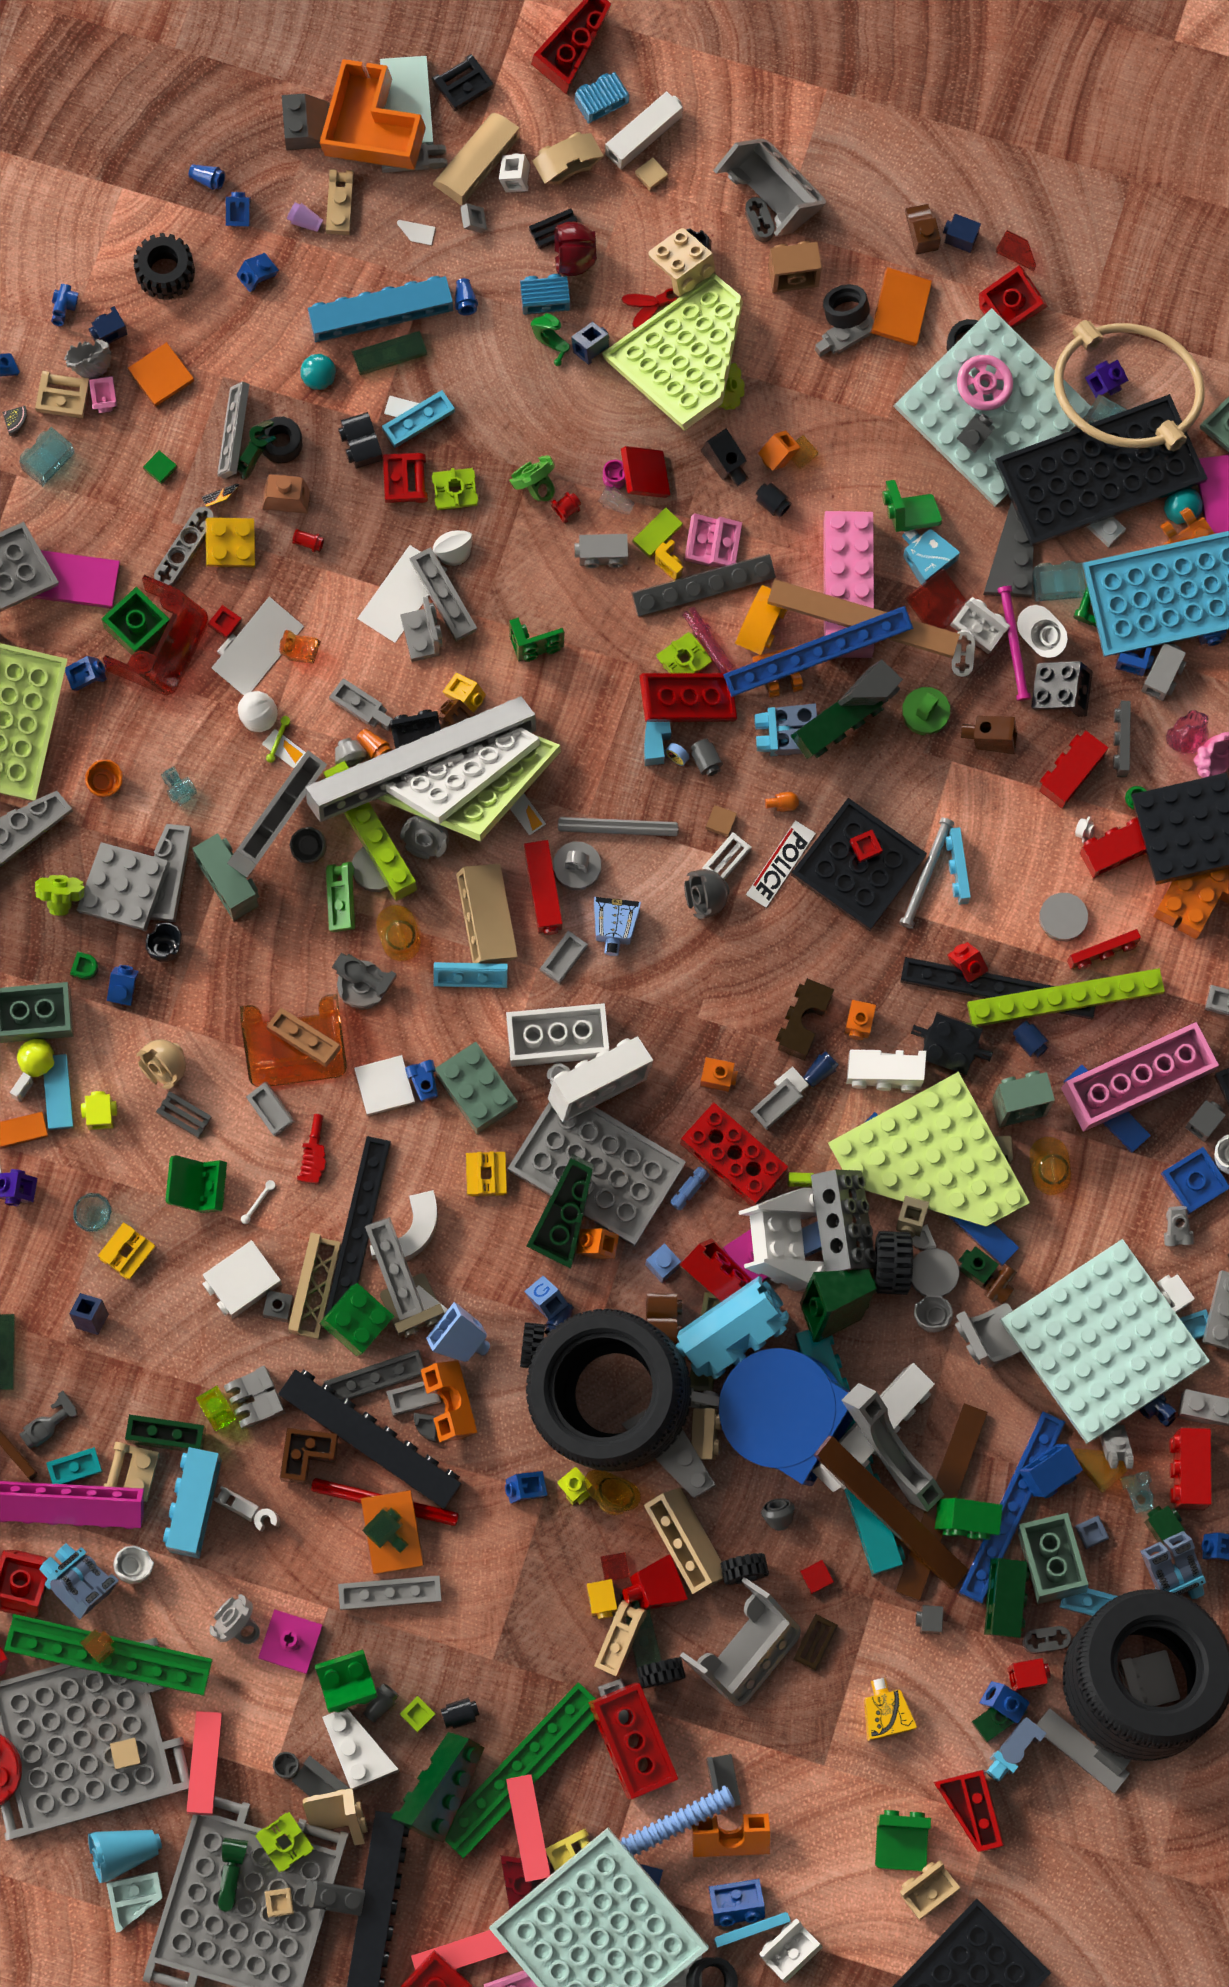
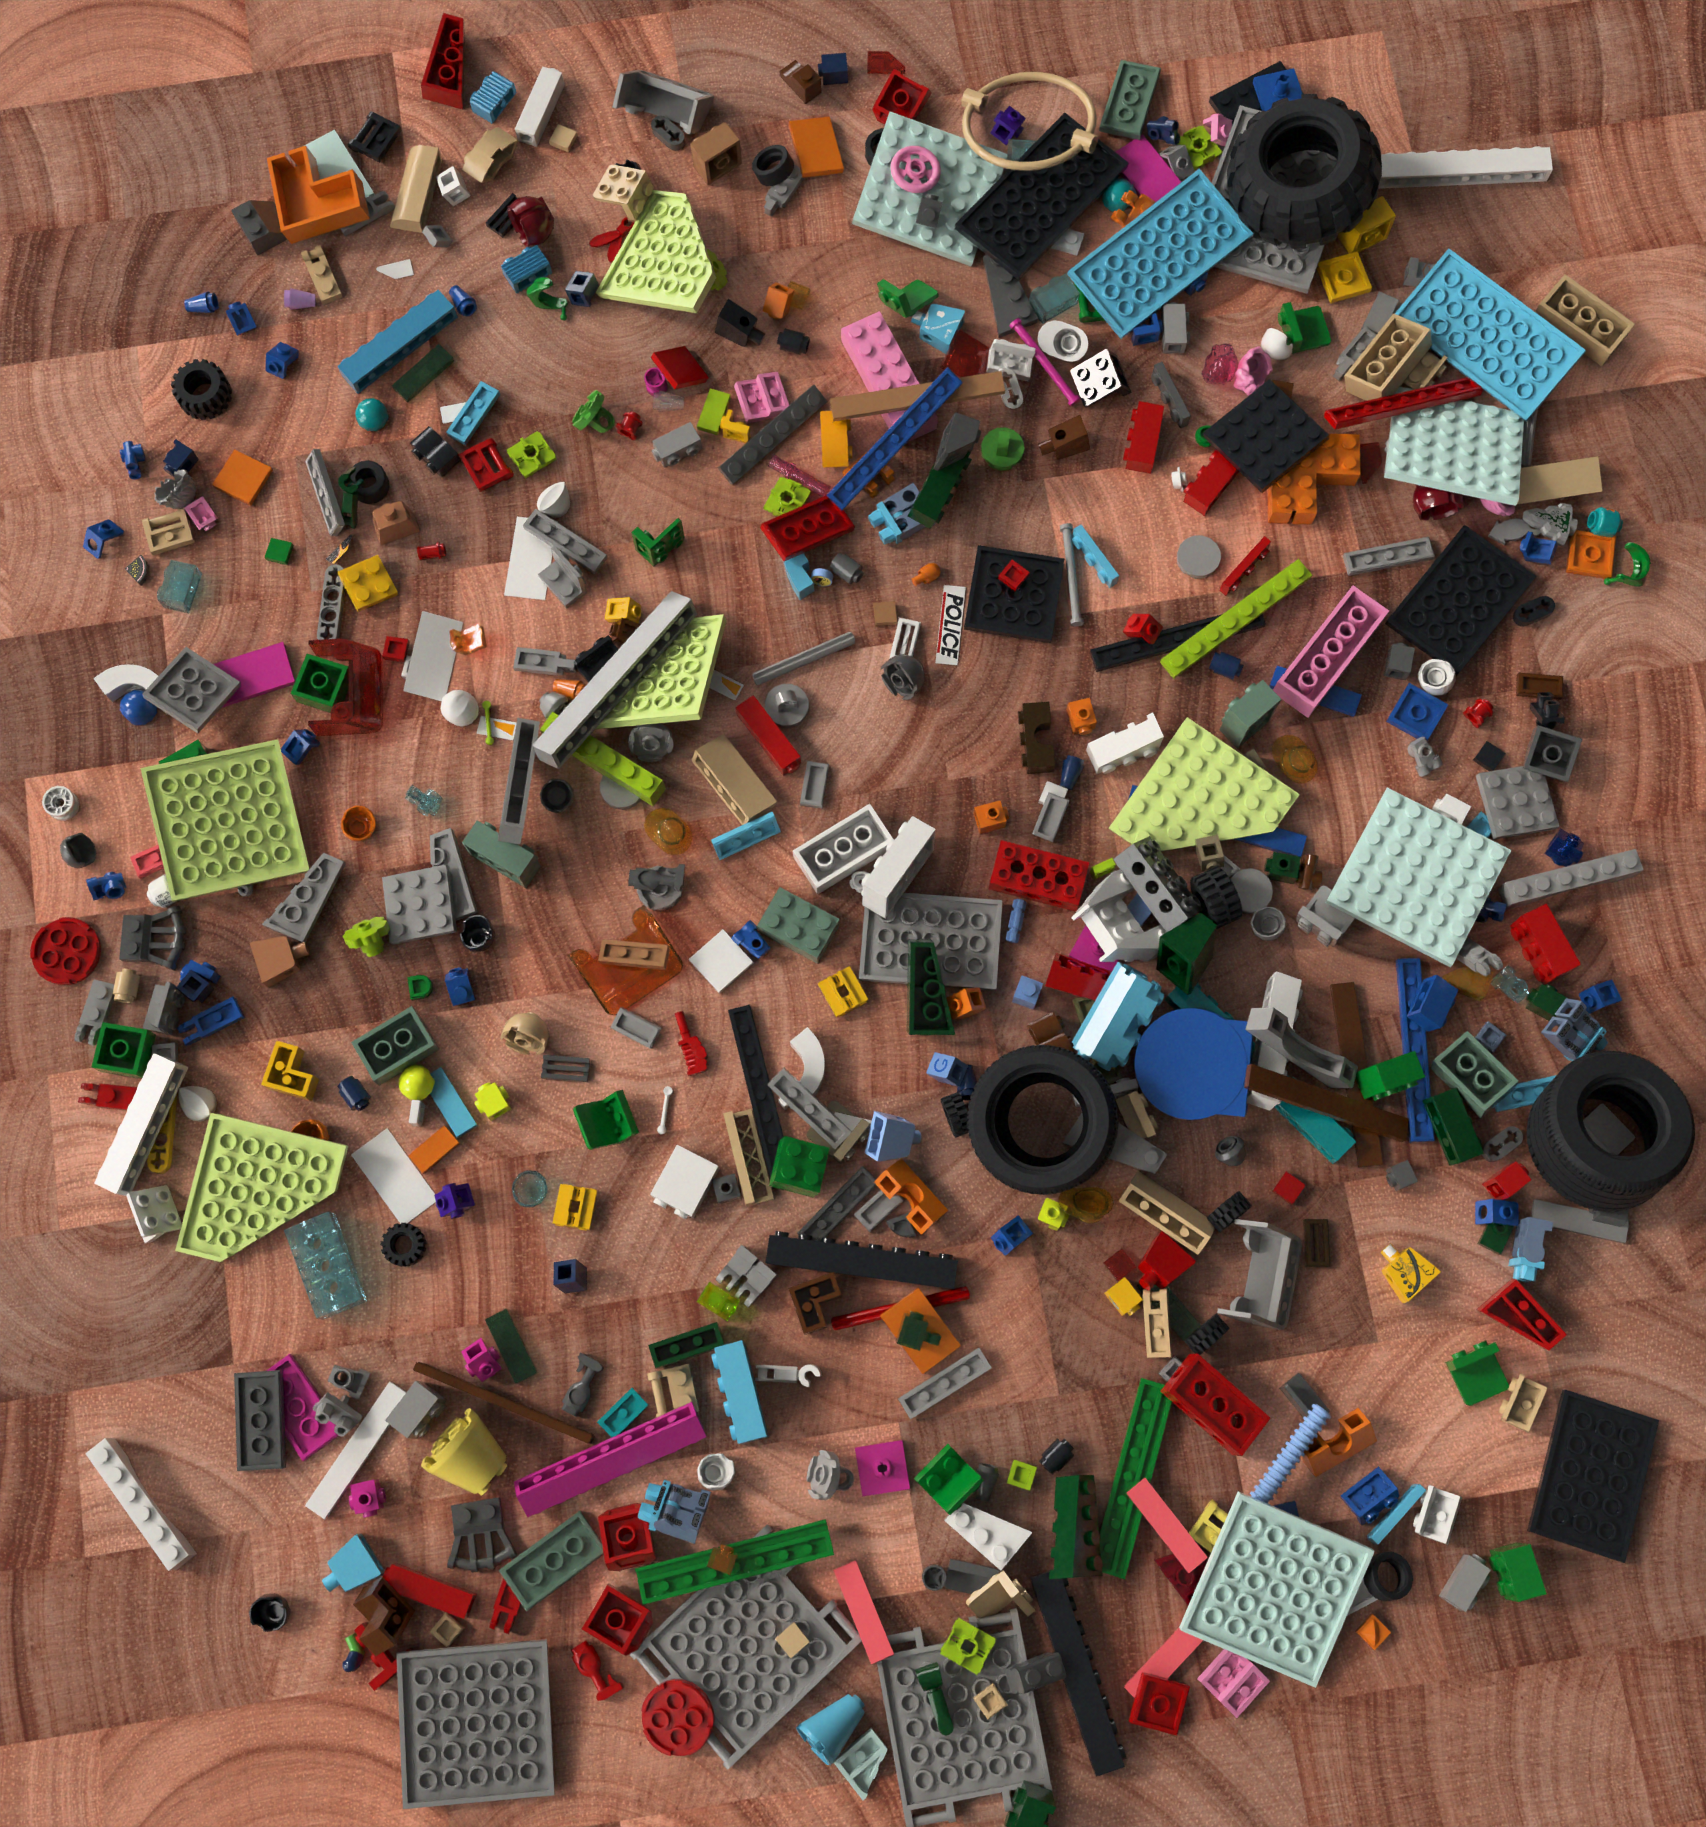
camera: 20 degrees left, 0 degrees up
bright green plate [326,862,355,932] -> none
white wing [385,727,540,824] -> none
light blue torso [594,897,641,956] -> none
black plate [911,1012,993,1075] -> none

